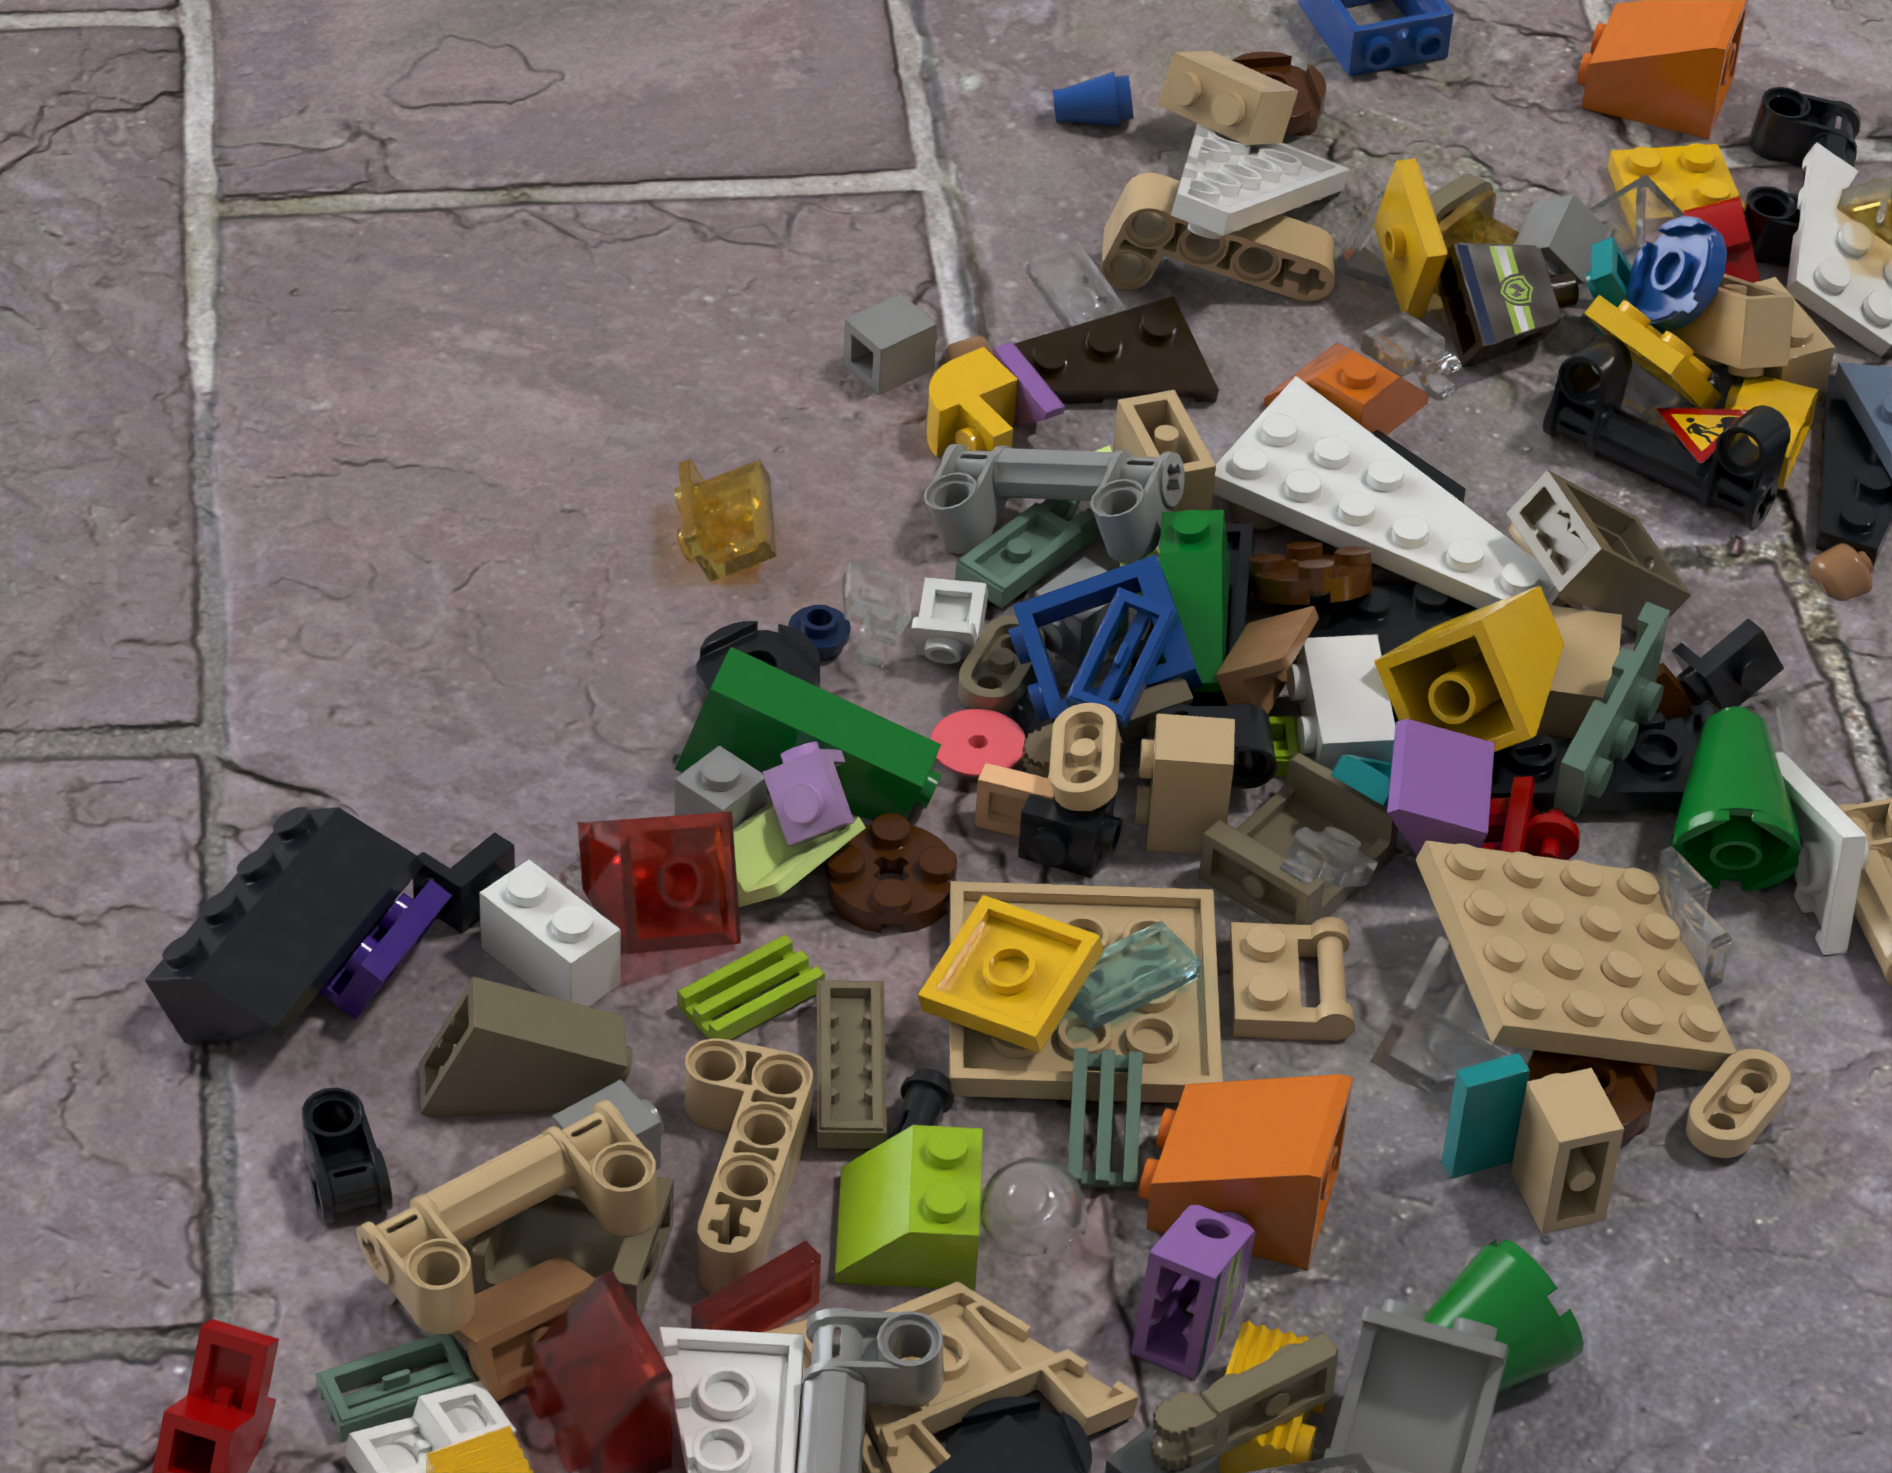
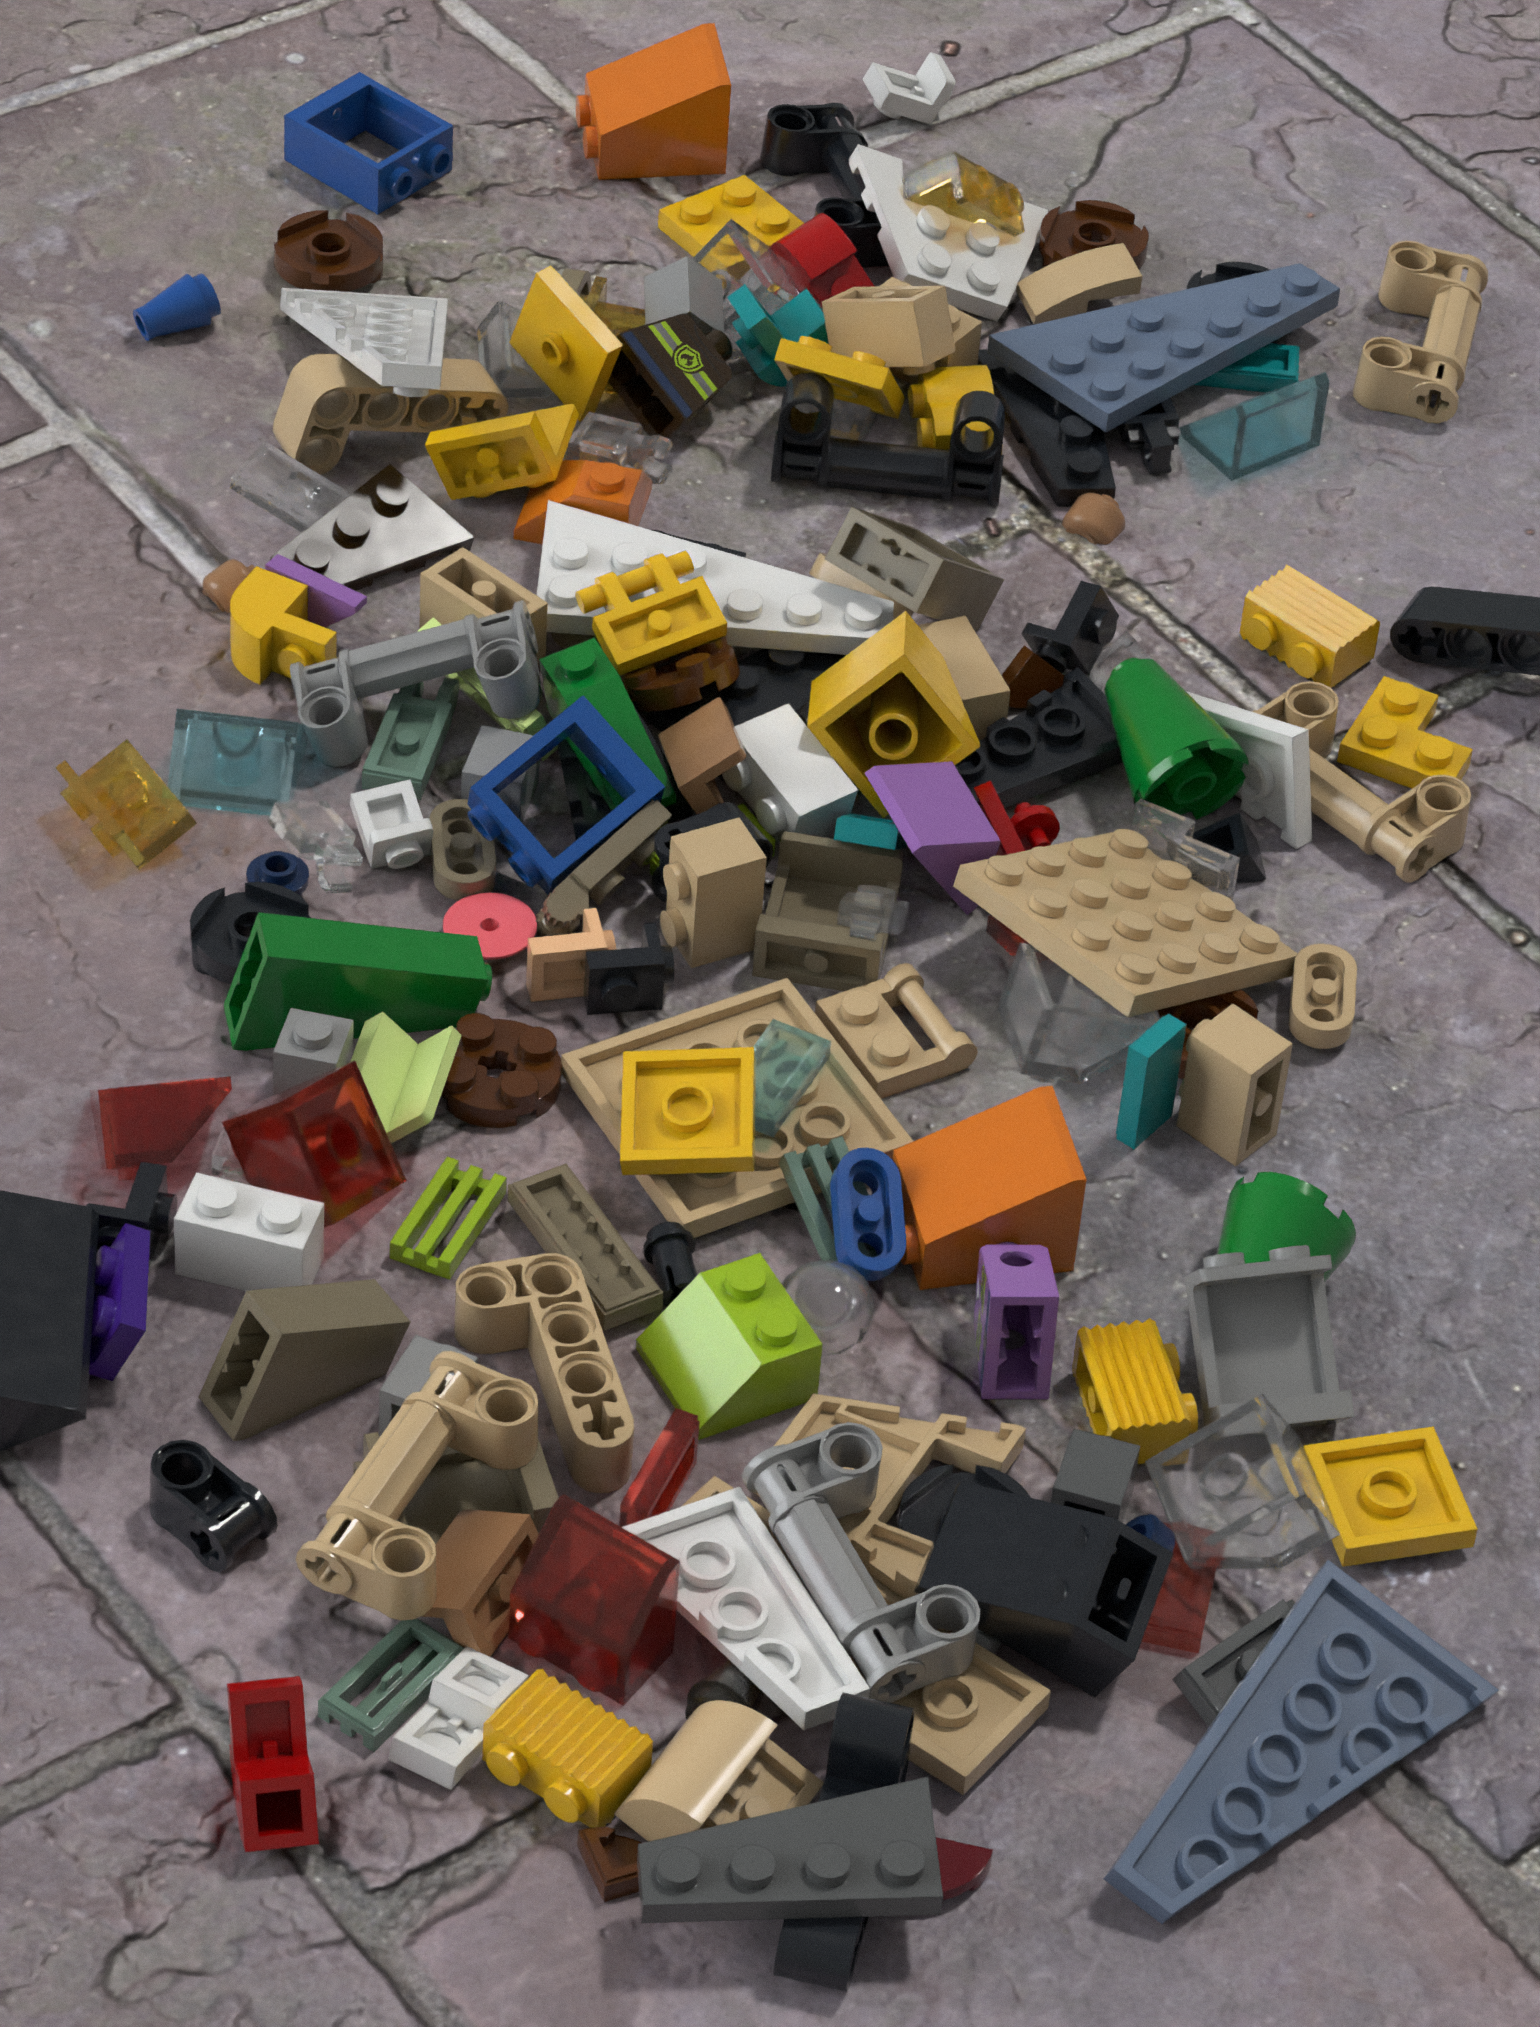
camera: 30 degrees left, 0 degrees up
lavender bracket [762,742,854,846] -> none
light grey brick [843,293,938,395] -> none
tan plate [1049,703,1121,811] -> none
blue tile [1066,587,1179,729] -> none
dark tan hinge [1150,1332,1339,1472] -> none
tan brick [1158,51,1299,145] -> none
sand green wing [1553,601,1670,818] -> none
blue tile [1627,215,1727,332] -> none
sticker [1656,408,1748,463] -> none
none -> clear red slope [89,1076,232,1181]
none -> clear light blue slope [166,709,308,818]
none -> yellow bracket [425,404,579,500]
none -> yellow plate [575,550,727,676]
none -> blue plate [830,1147,906,1281]
none -> black slope [1184,812,1266,884]

